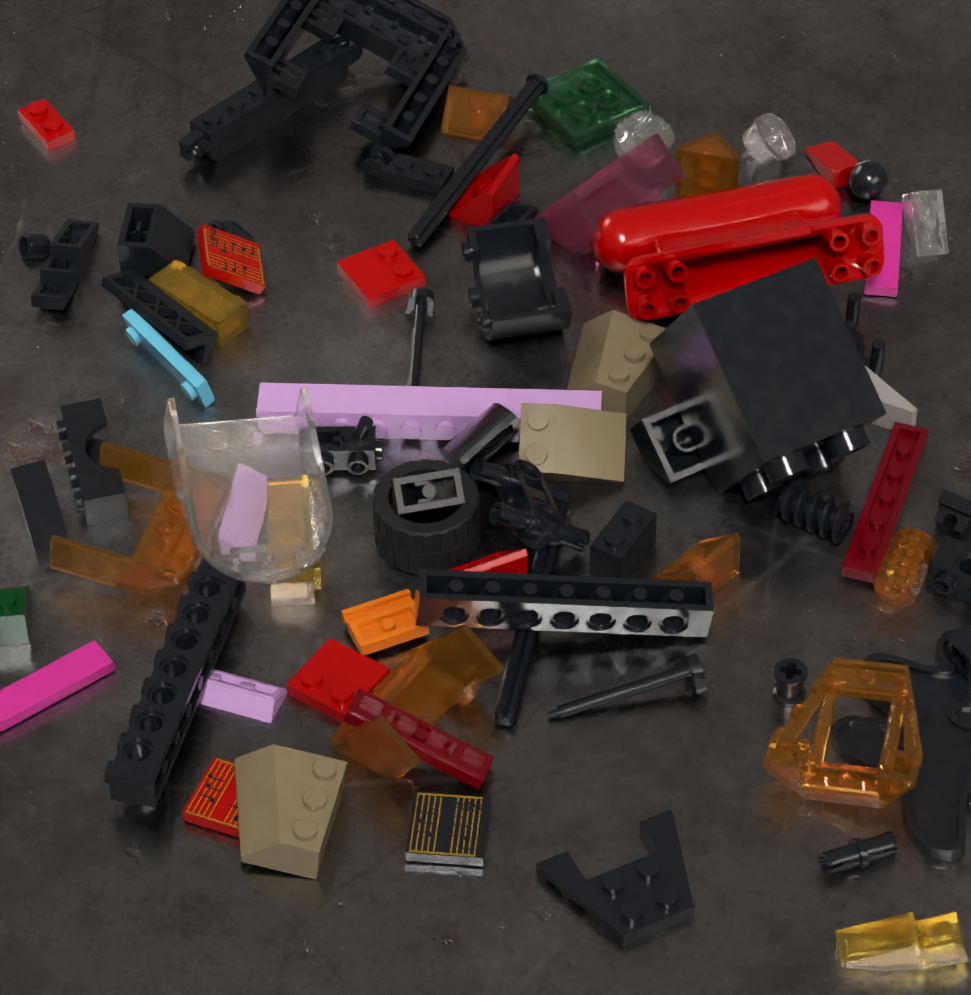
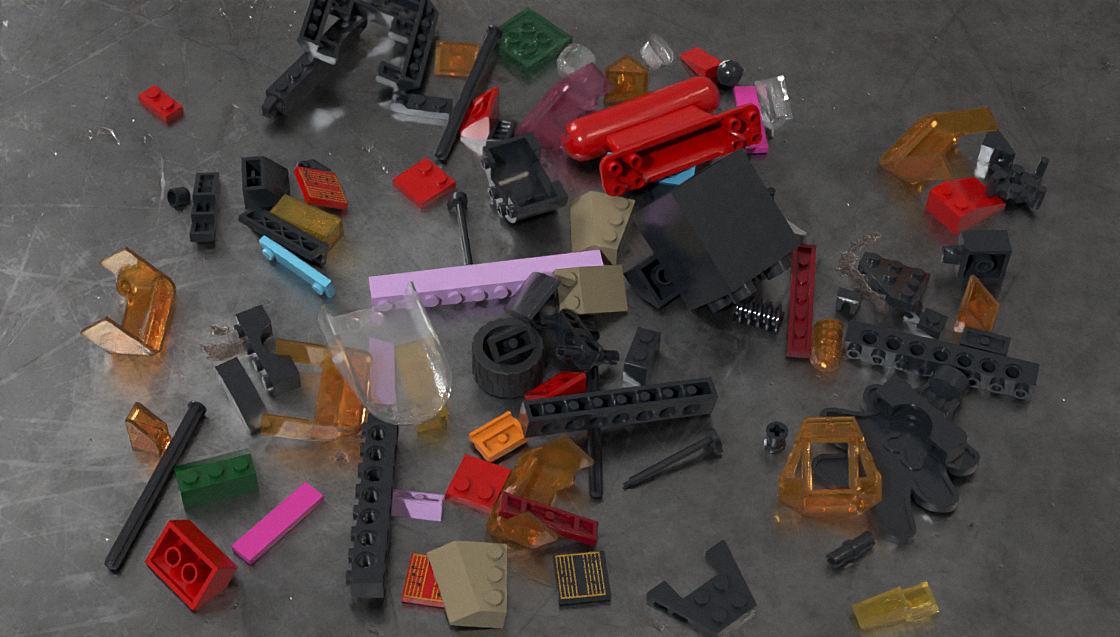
camera: 15 degrees left, 5 degrees up
black brick [299,416,383,476] -> none
clear orange slope [651,532,741,594] -> none

